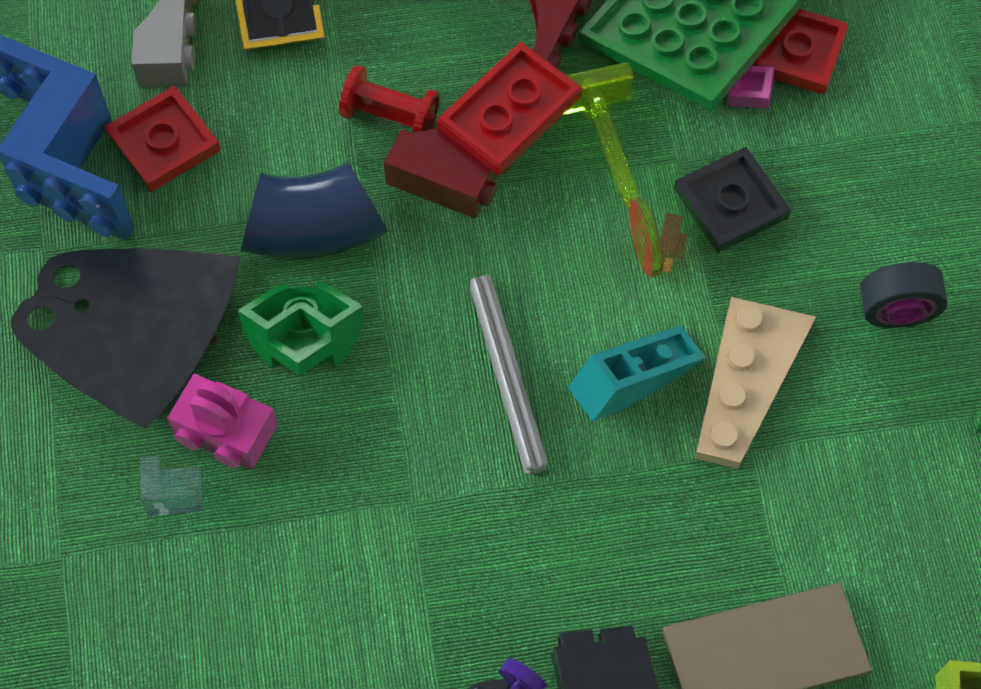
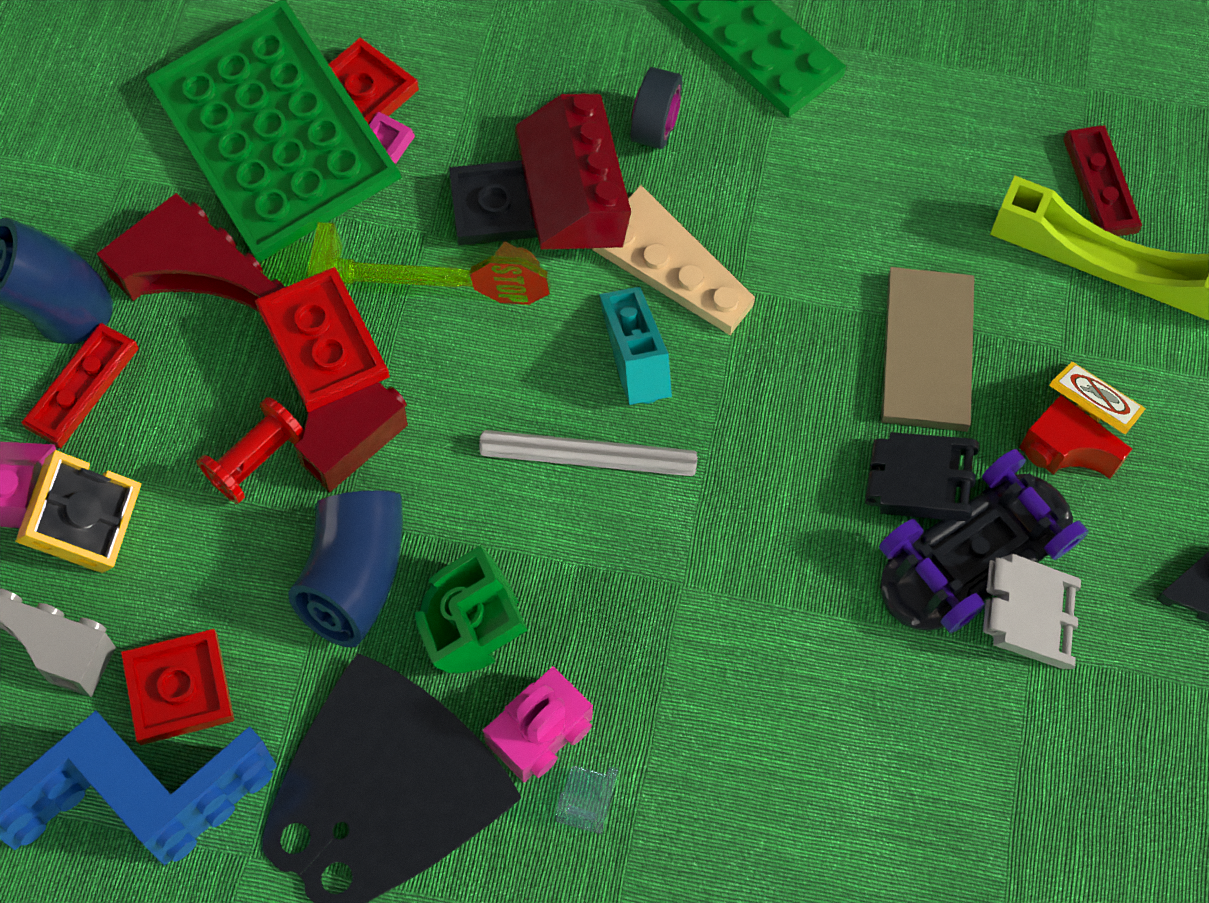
camera: 70 degrees left, 0 degrees up
none -> dark red slope [515,93,631,249]

